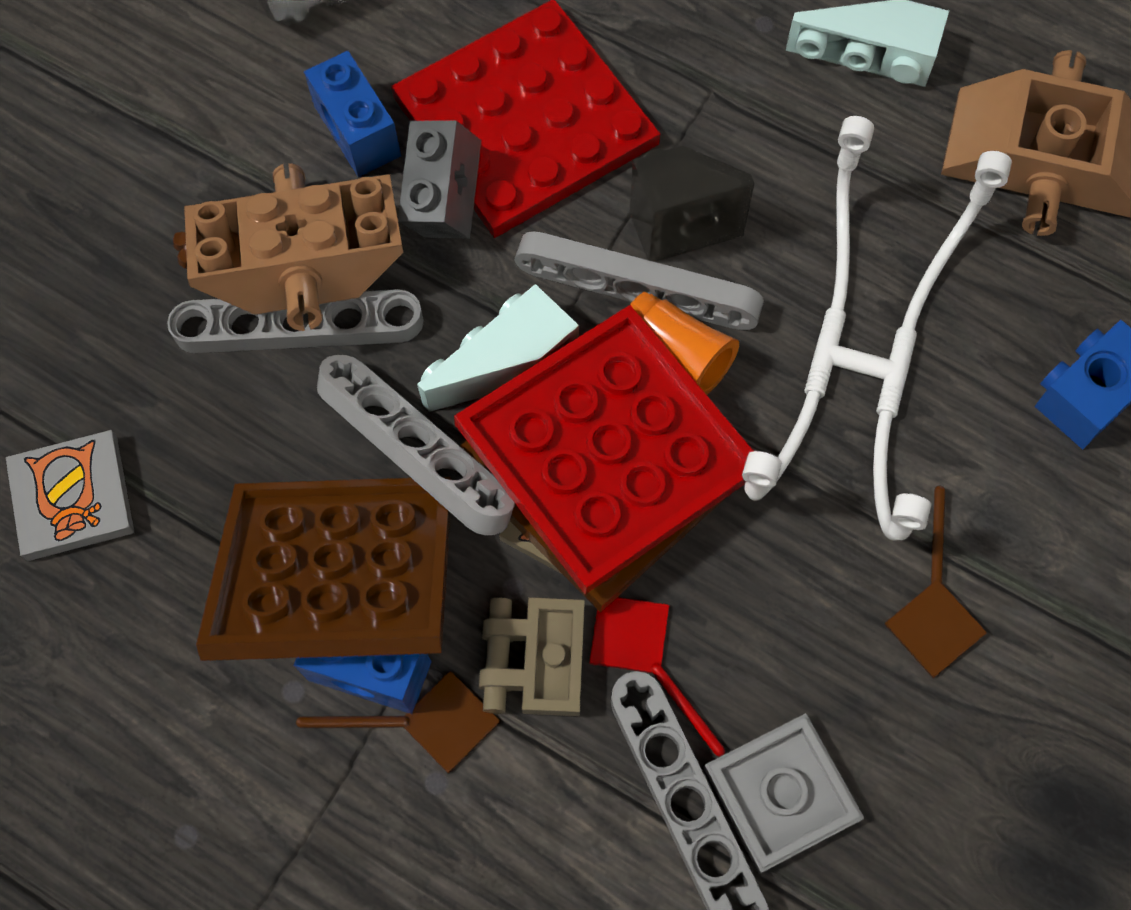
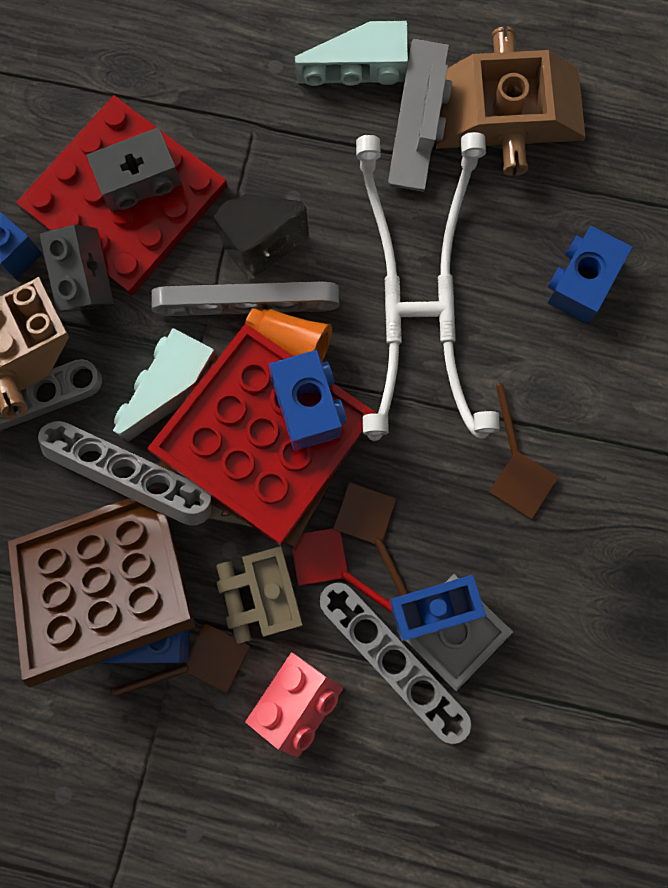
camera: 15 degrees left, 10 degrees up
none -> dark grey brick [86,127,182,212]
none -> coral bracket [245,652,343,757]
none -> blue brick [269,350,347,451]
none -> reddish brown piece [333,482,408,596]
none -> light grey bracket [388,39,452,192]
none -> blue brick [389,574,486,641]

